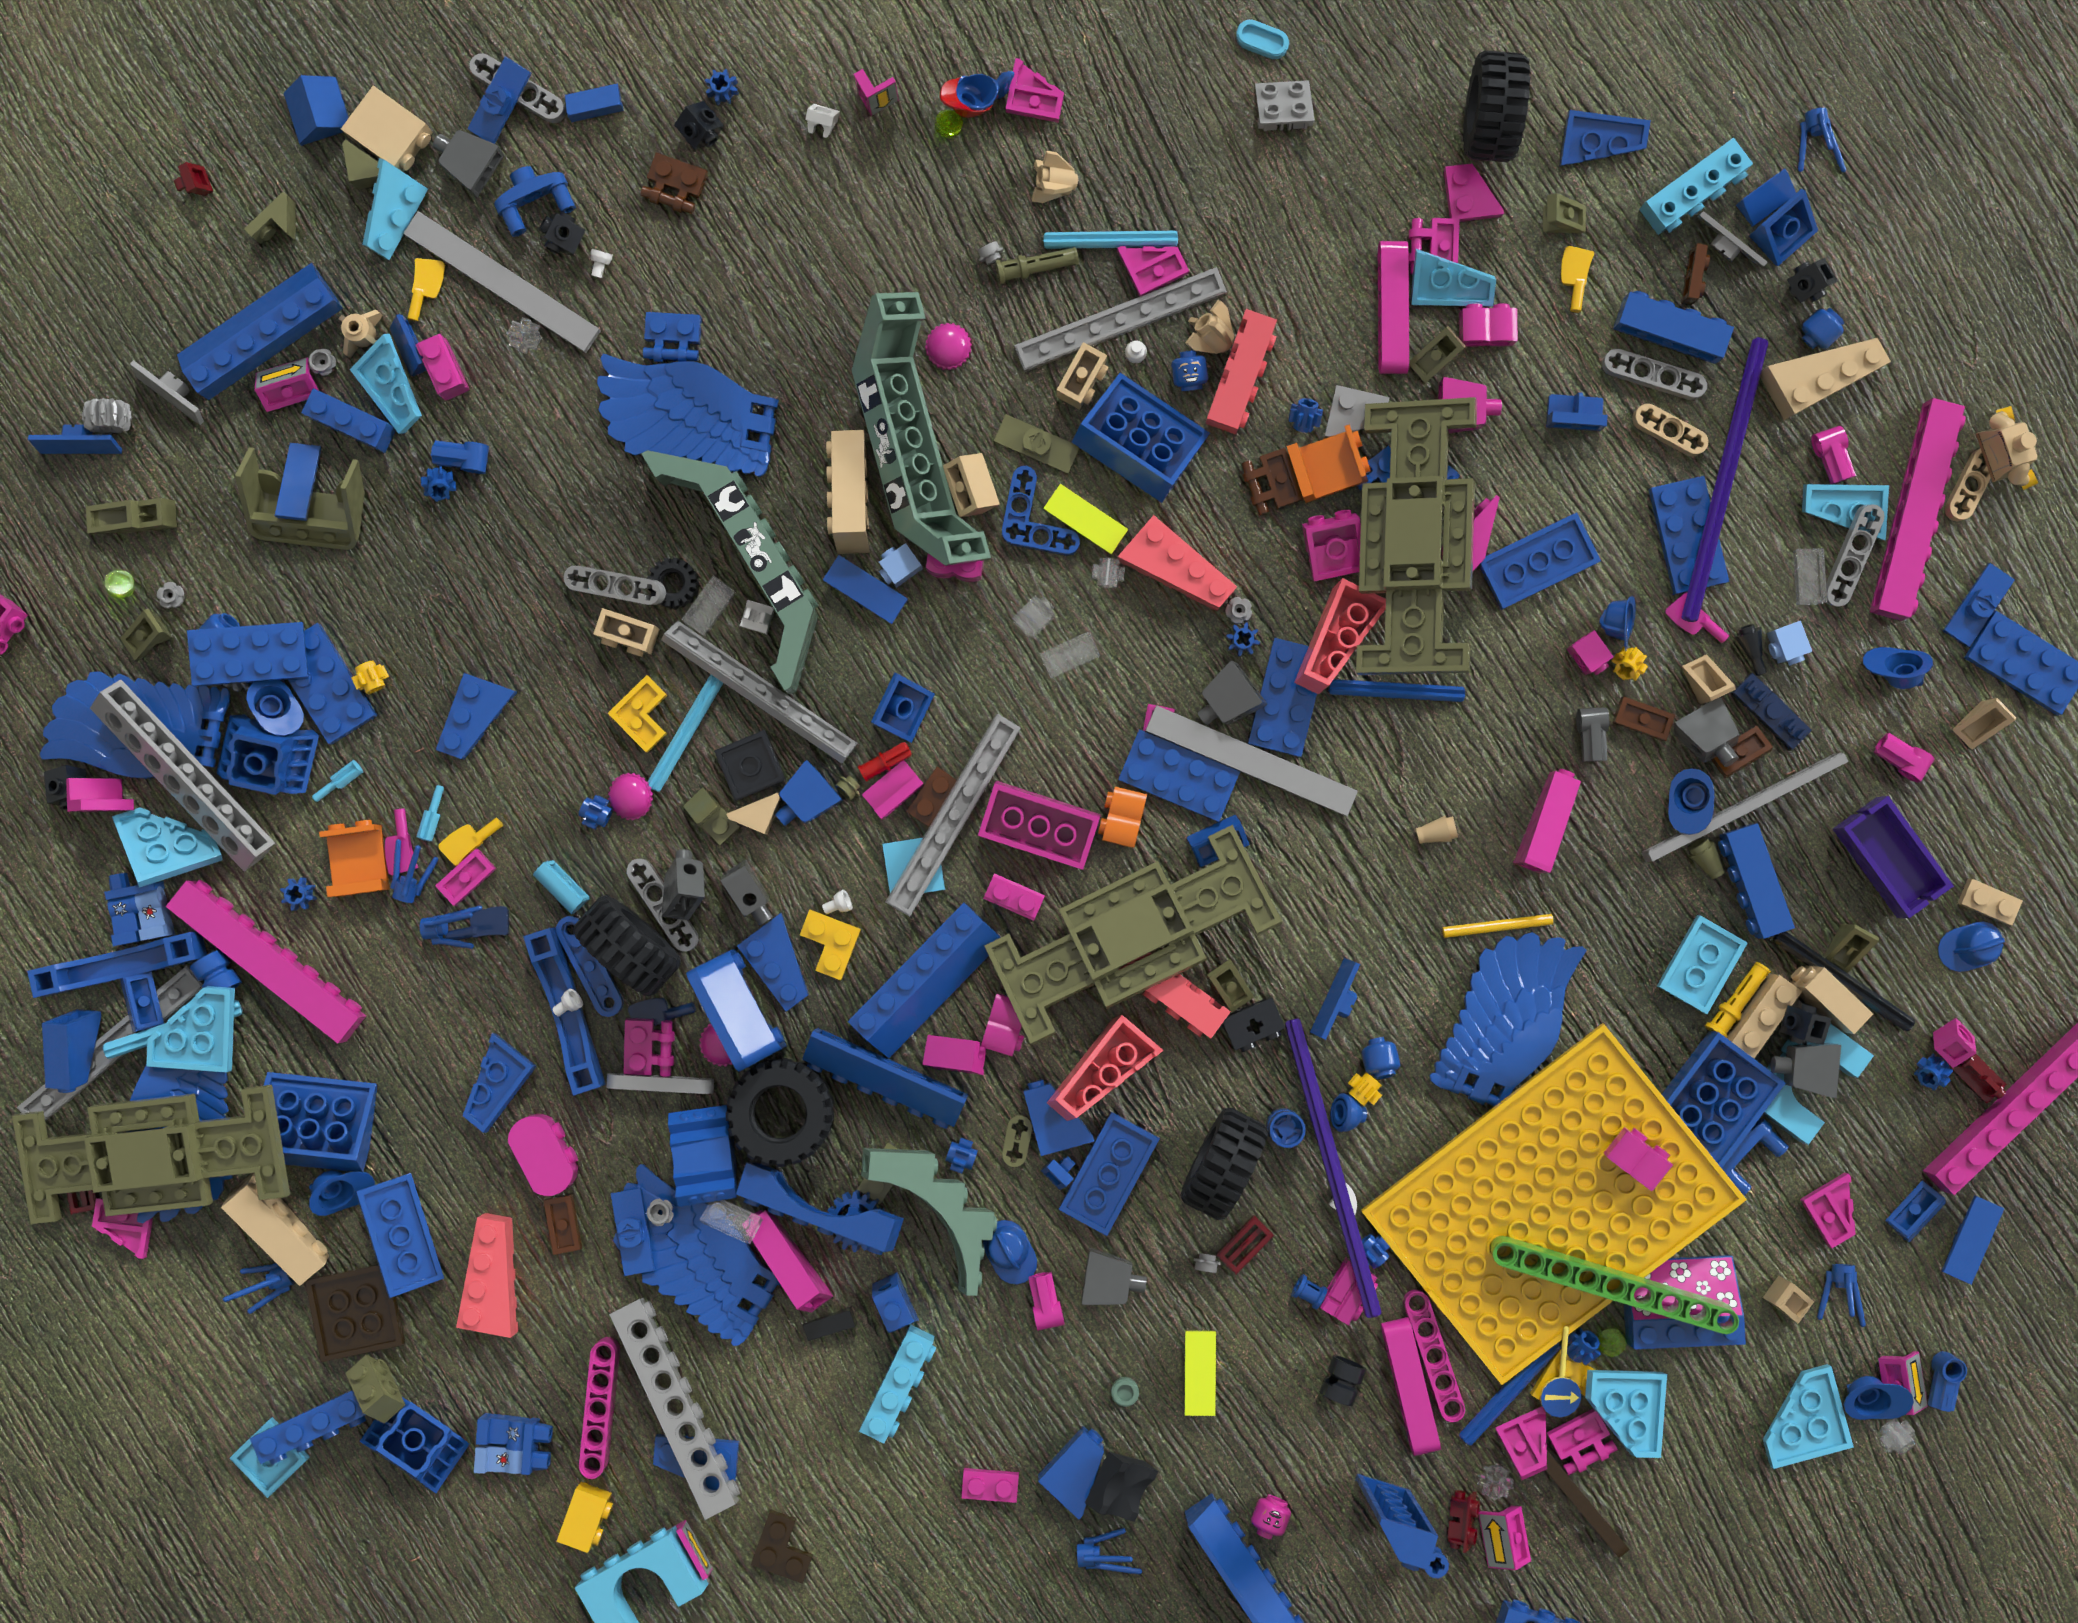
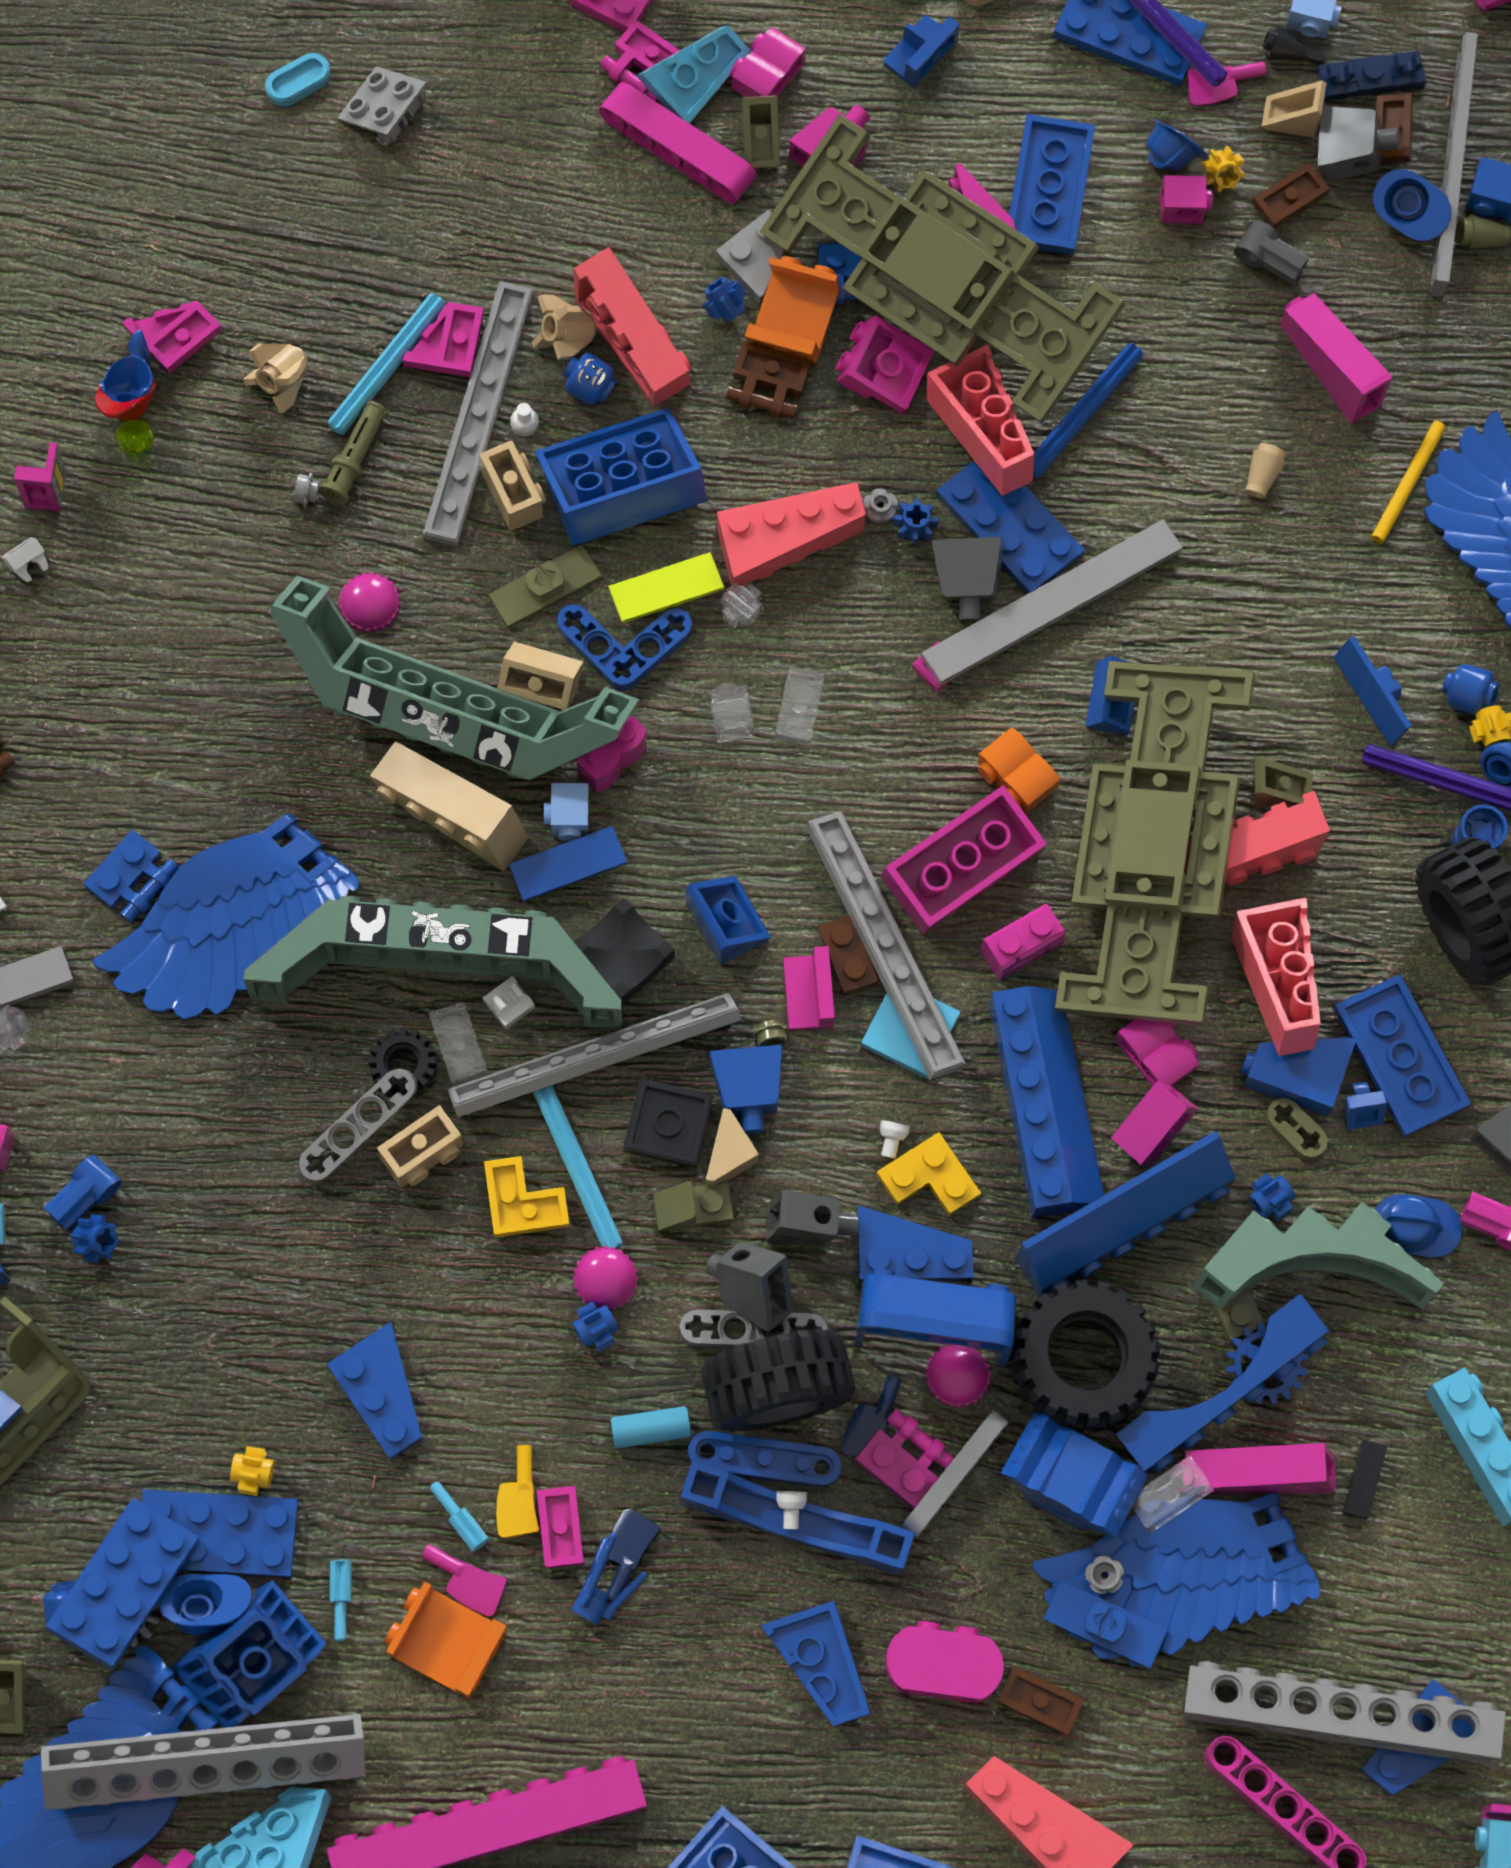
camera: 60 degrees left, 15 degrees down
blue gear [280,877,317,911] -> none
blue plant [390,839,438,903] -> none
red axle [858,742,912,782] -> none
blue torso [872,1272,919,1333] -> none
blue plate [1118,729,1240,822] -> none
black brick [1222,996,1286,1052] -> none
none -> black brick [574,898,675,1005]

